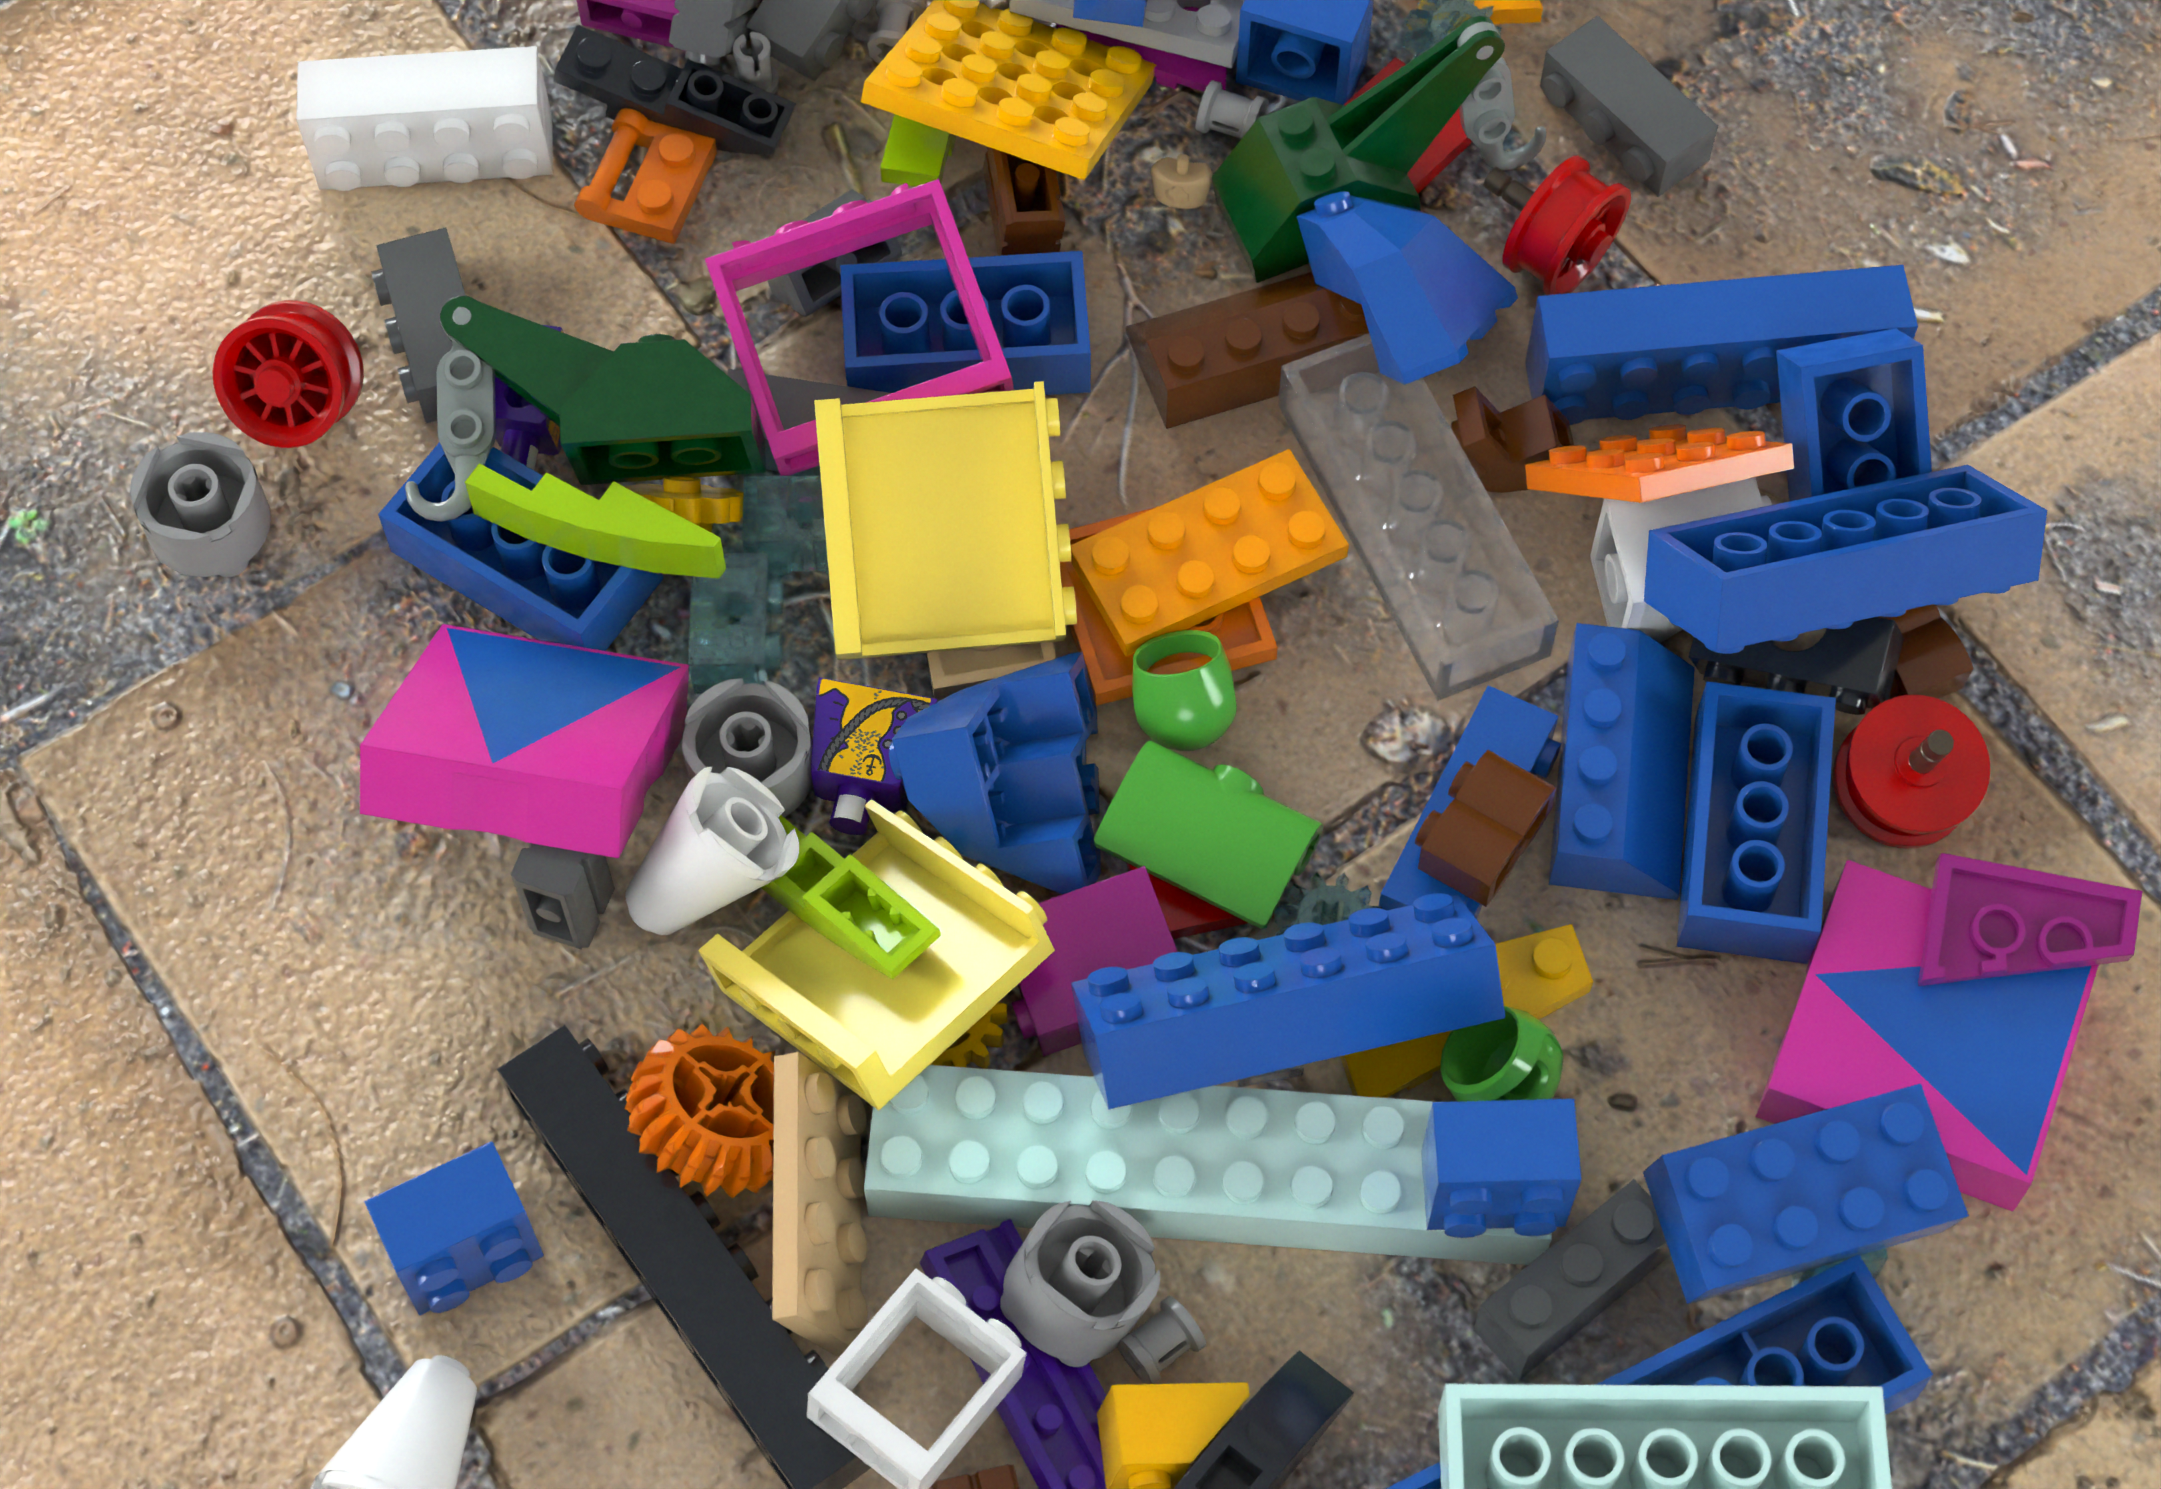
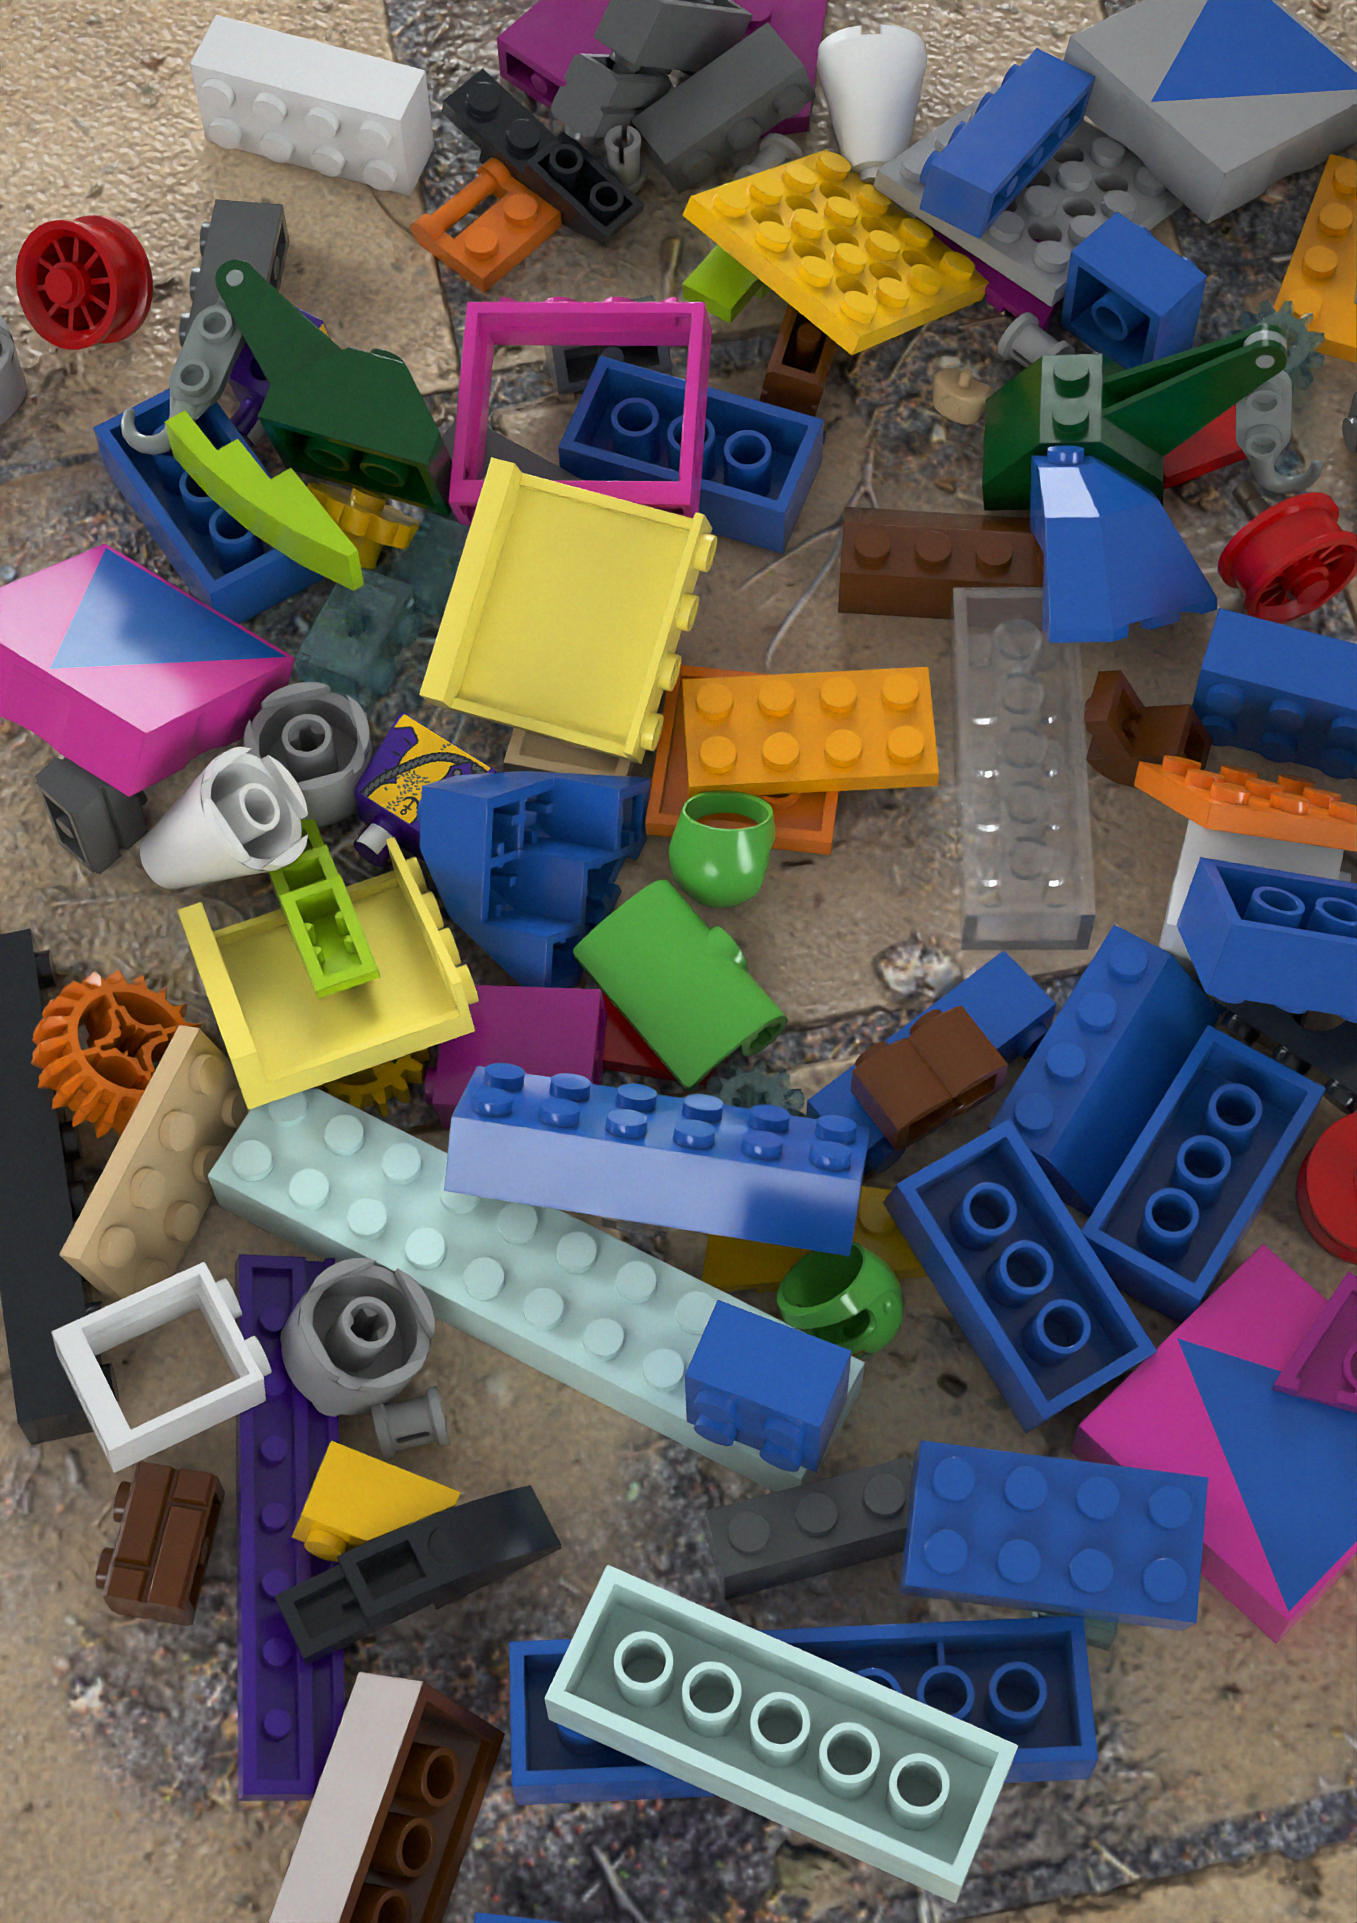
camera: 25 degrees right, 0 degrees up
none -> blue brick [883,1119,1158,1434]

